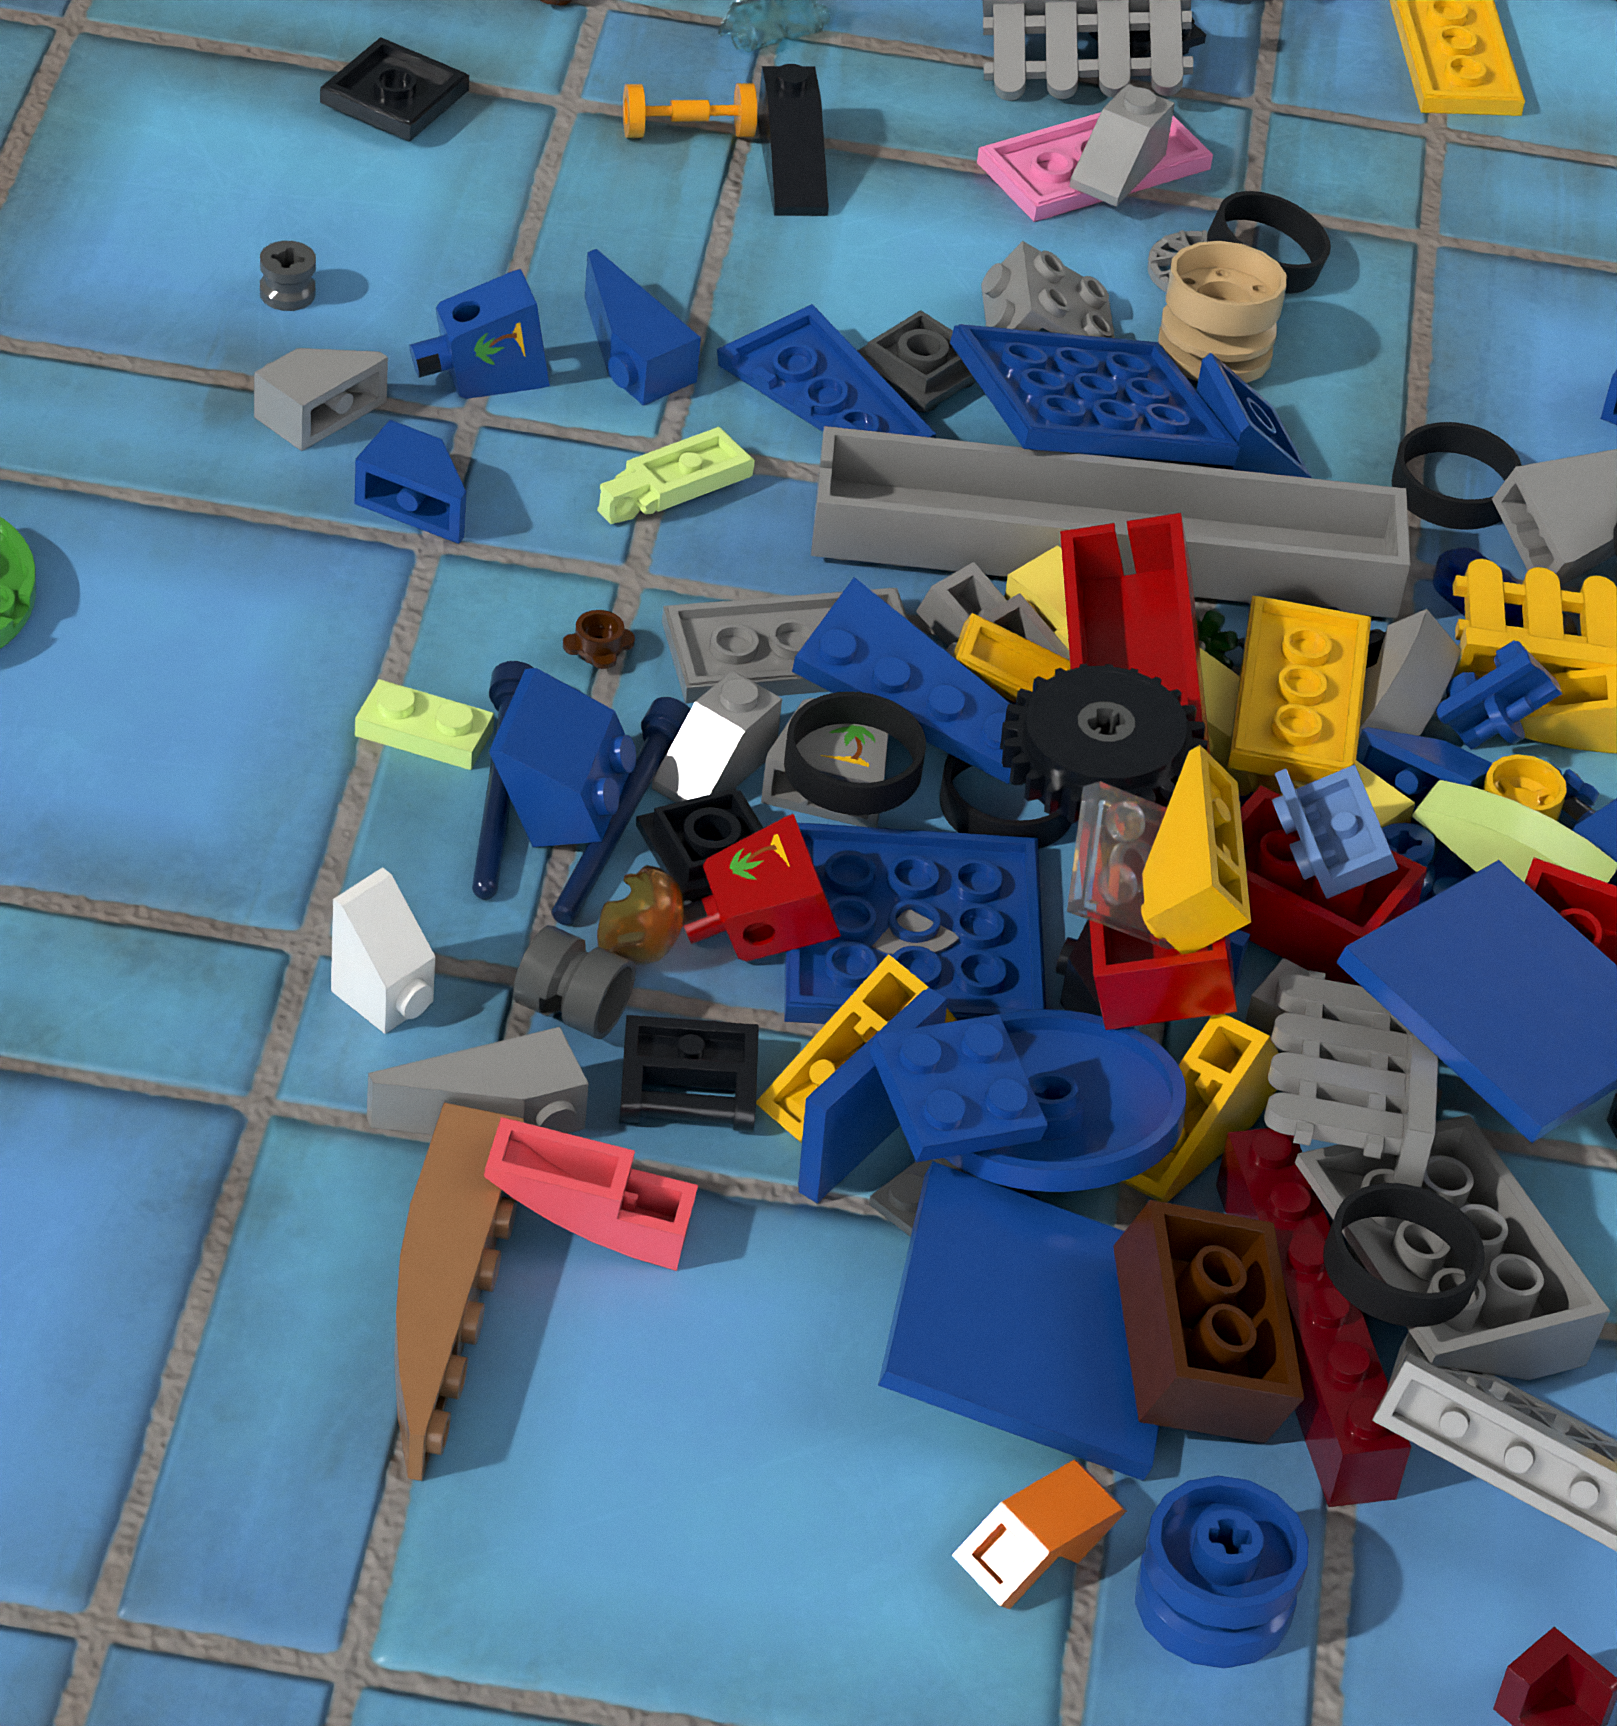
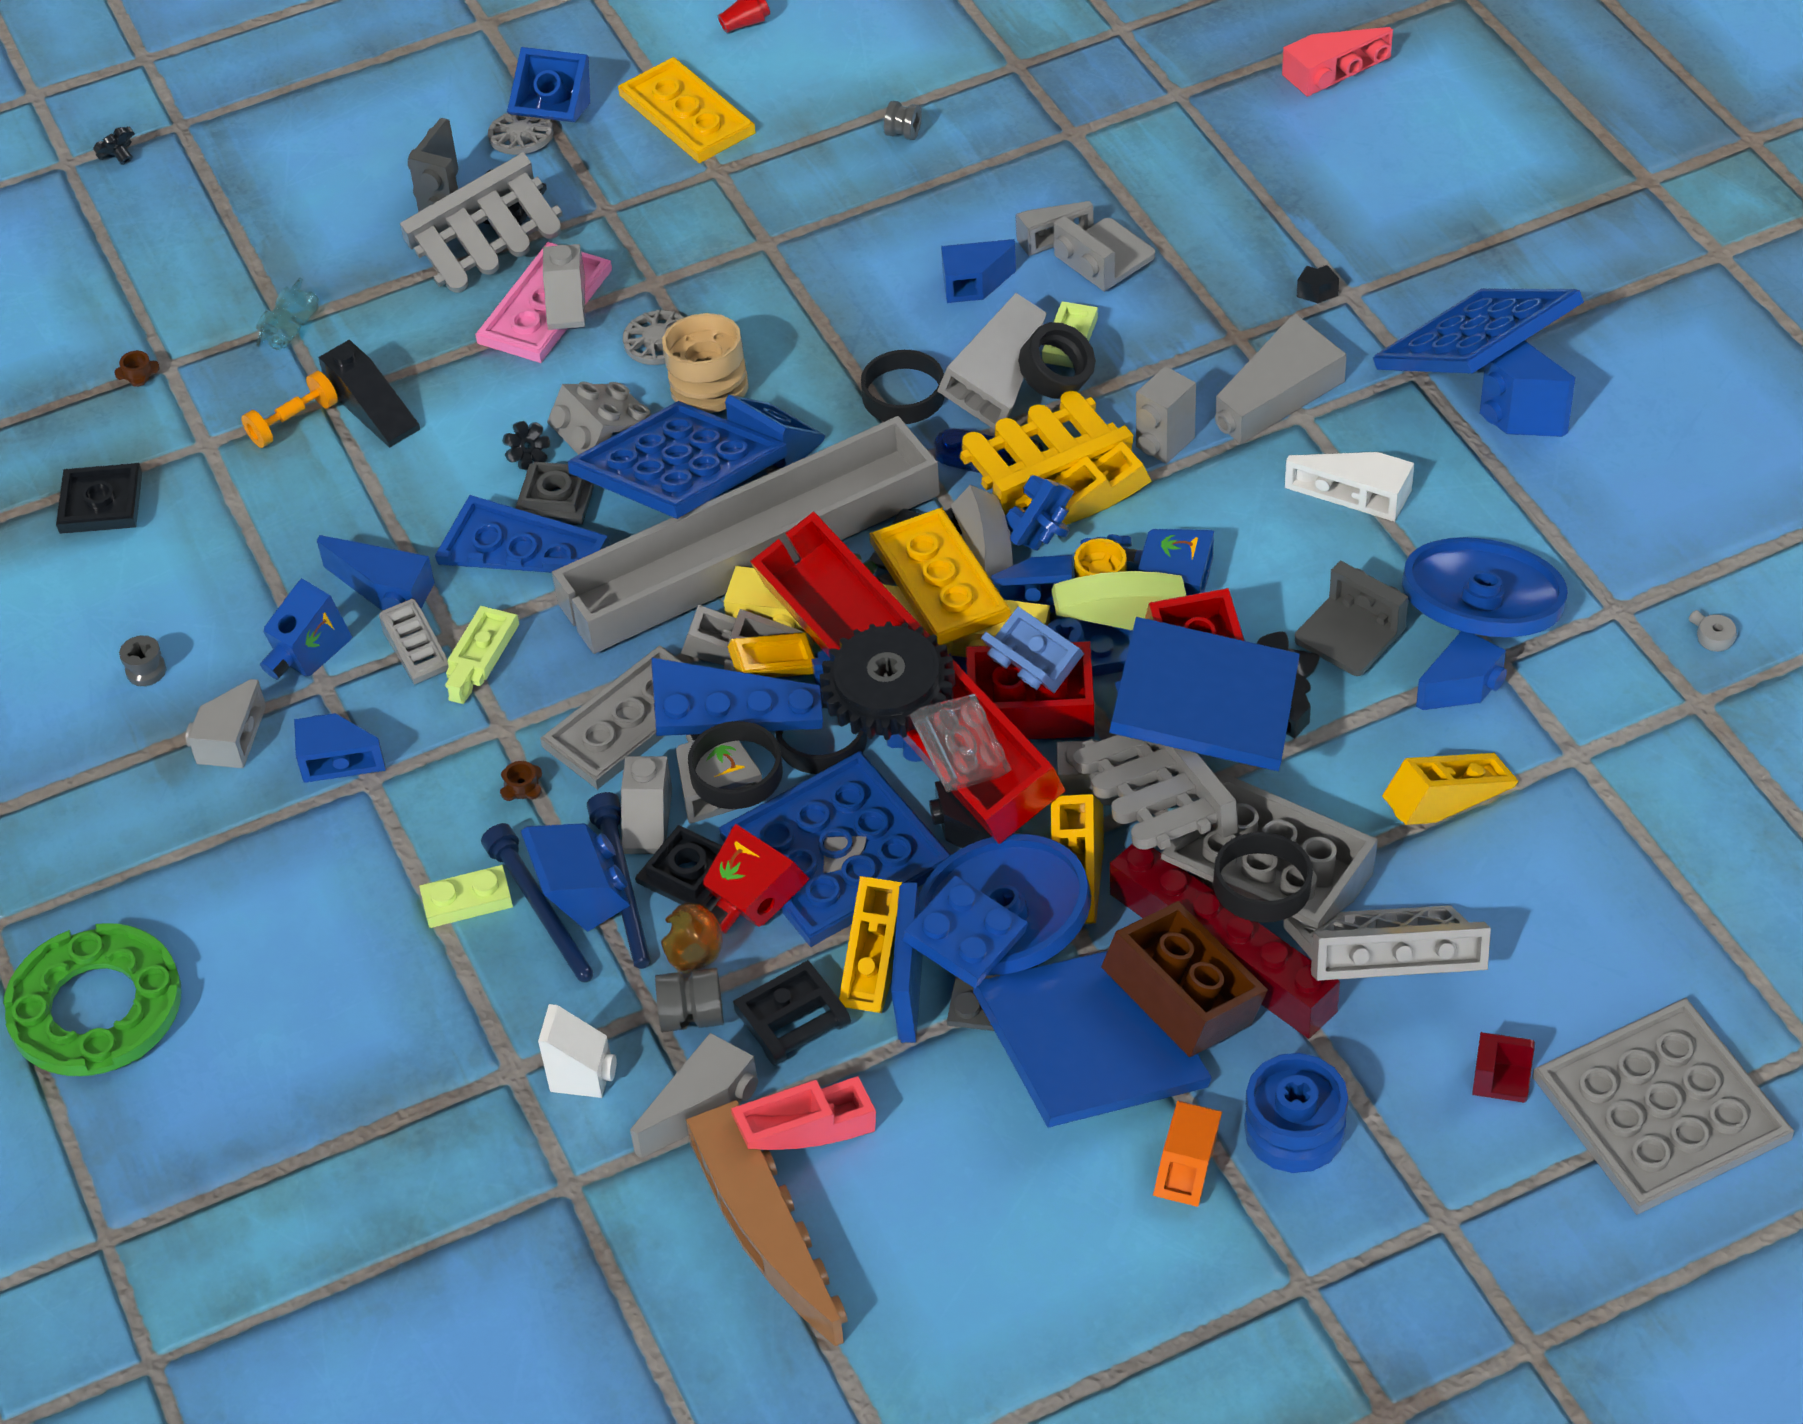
camera: 25 degrees left, 5 degrees up
yellow slope [1141,745,1251,954] -> none
black tyre [1207,191,1331,294] -> none
none -> light grey slope [379,599,448,685]
none -> black plant [502,421,550,470]

